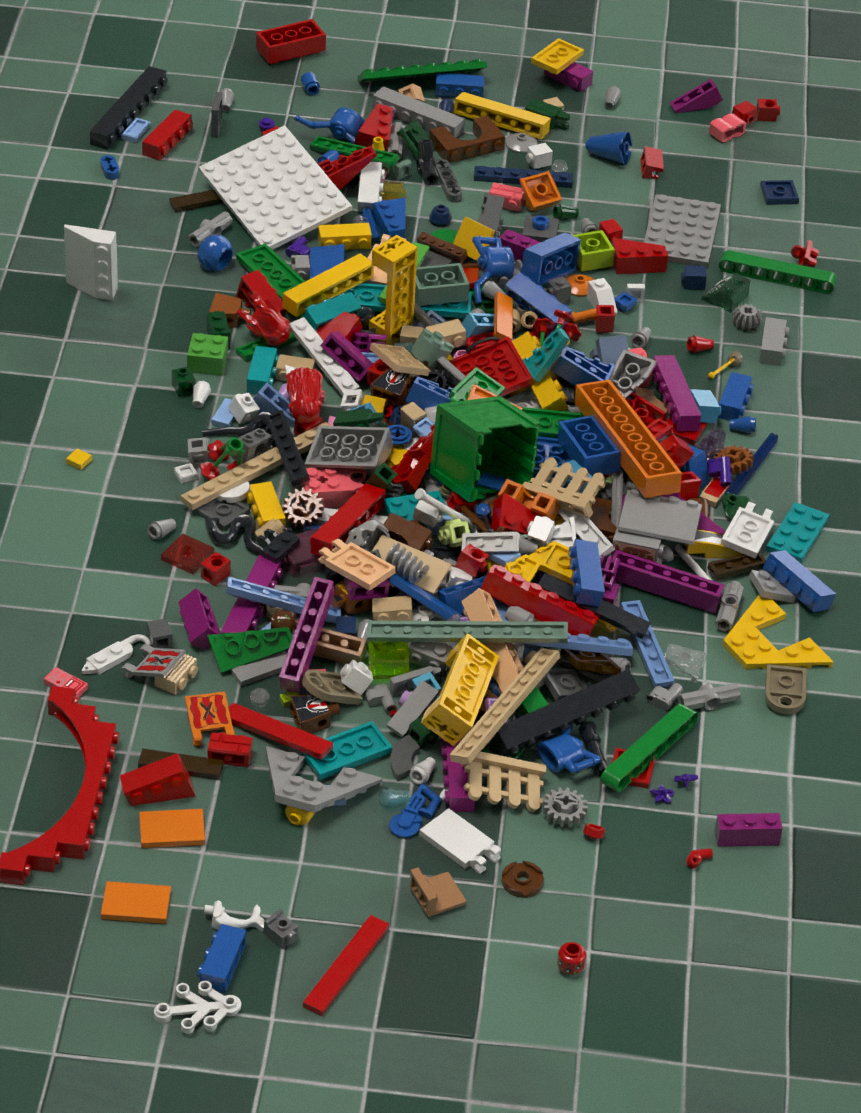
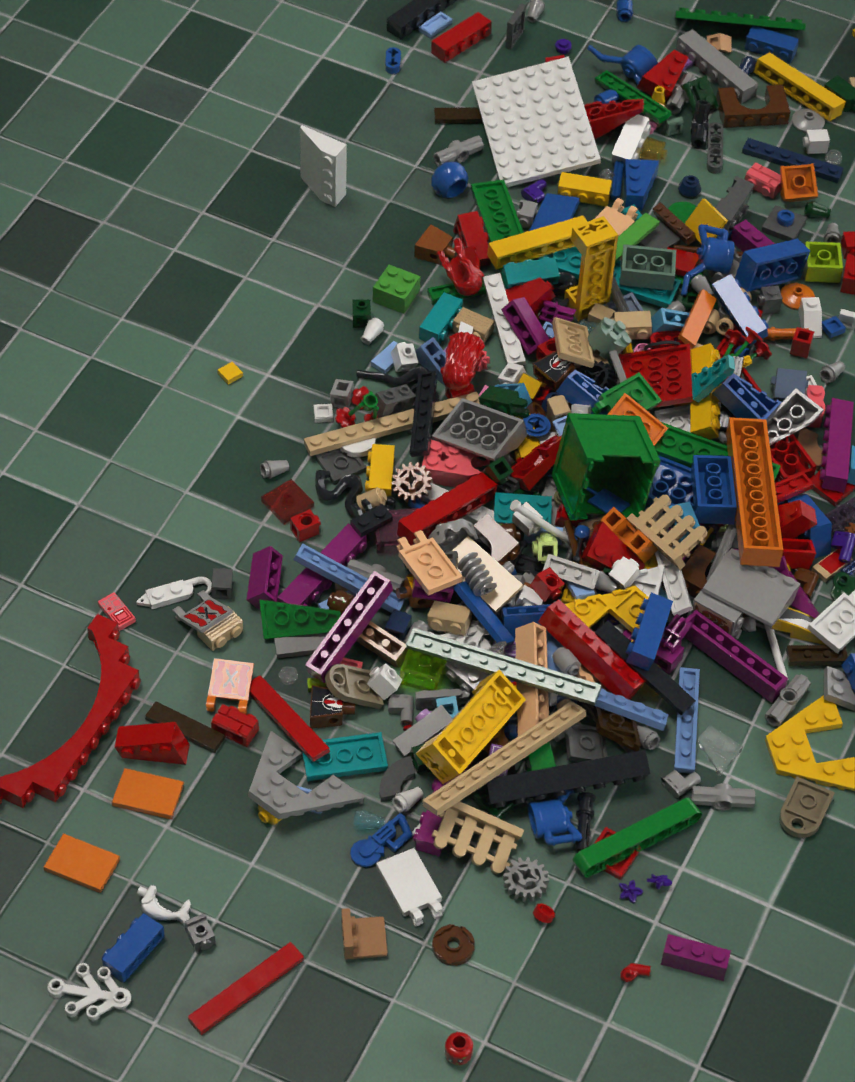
camera: 20 degrees right, 10 degrees up
dark green brick [207,311,230,350] -> none

